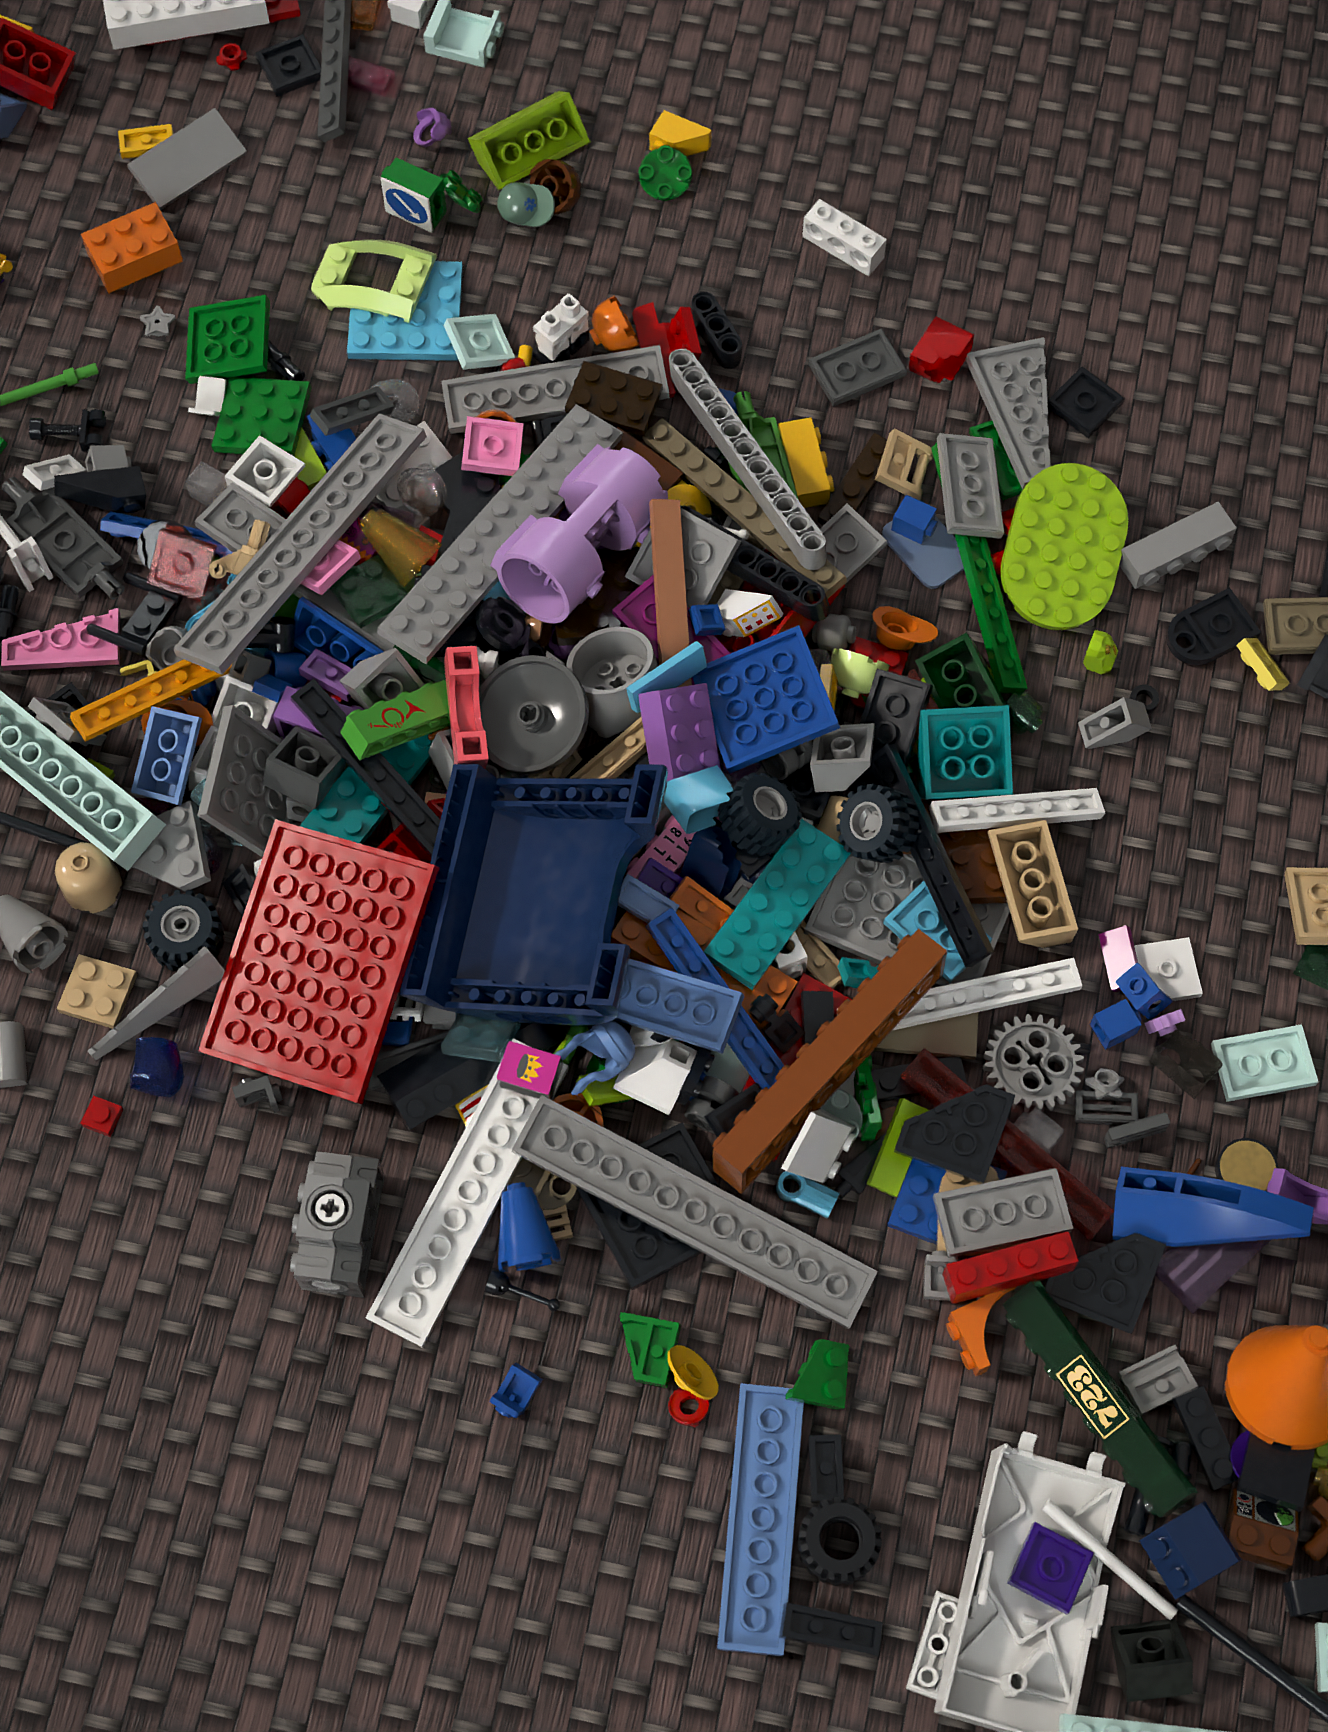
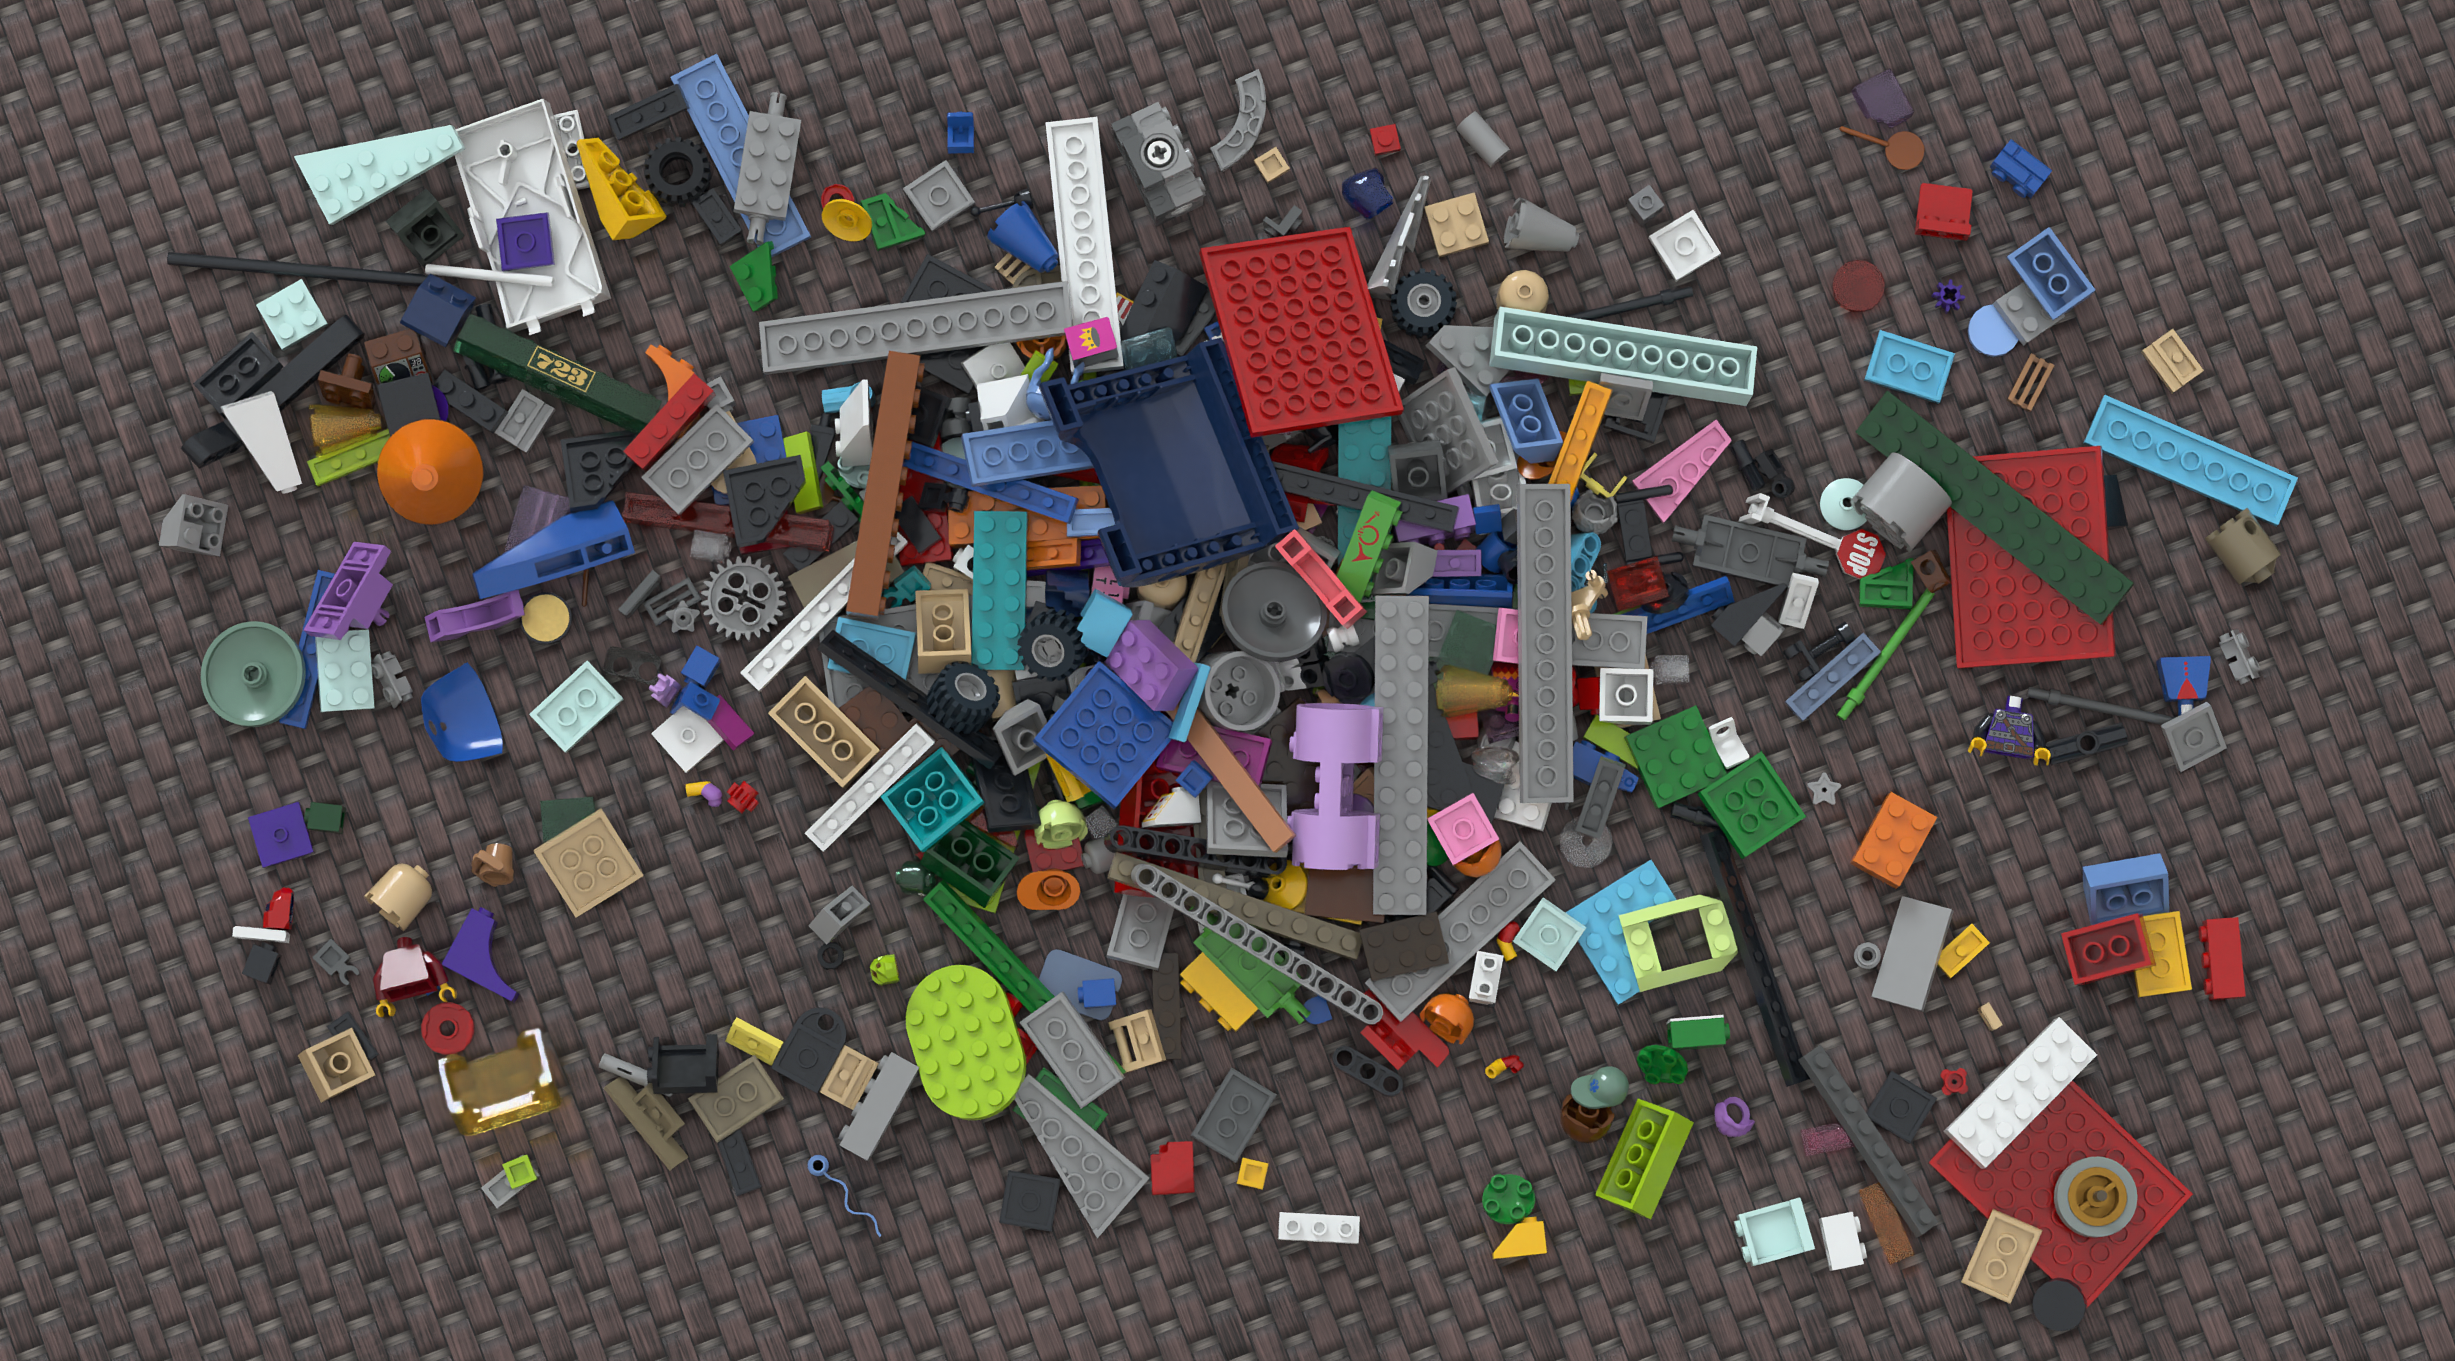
camera: 145 degrees right, 15 degrees up
none -> yellow wedge [576,138,667,240]
none -> arm [686,781,723,807]
none -> red gear [727,781,759,813]
none -> light grey plate [733,92,801,245]
none -> medium blue flag [808,1155,881,1237]
none -> tan plate [819,1045,879,1110]
none -> light grey tile [903,160,975,232]
none -> tan slope [915,589,971,674]
none -> white plate [961,343,1025,389]
none -> light grey tile [1210,69,1266,173]
none -> yellow tile [1237,1158,1268,1190]
none -> tan plate [1254,147,1290,184]
none -> arm [1485,1055,1524,1078]
none -> black plate [1700,829,1810,1087]
none -> sand blue plate [1784,632,1881,722]
none -> light grey plate [1854,942,1881,969]
none -> tan tile [1977,1002,2002,1031]

